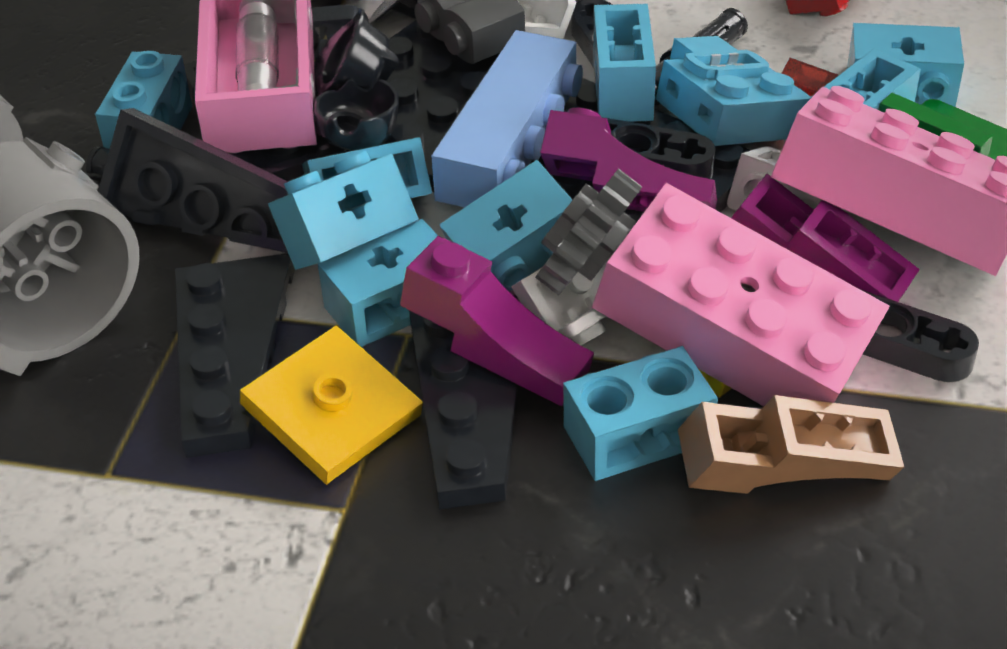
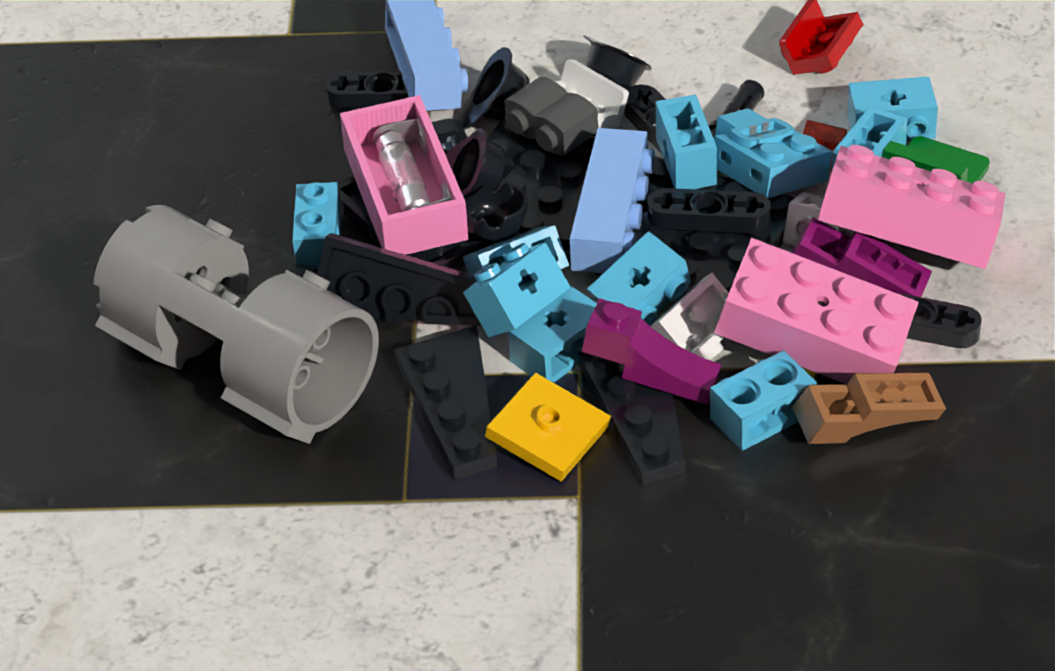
camera: 10 degrees left, 0 degrees up
dark grey gear [535,168,642,296] -> none
magenta slope [540,108,717,212] -> none

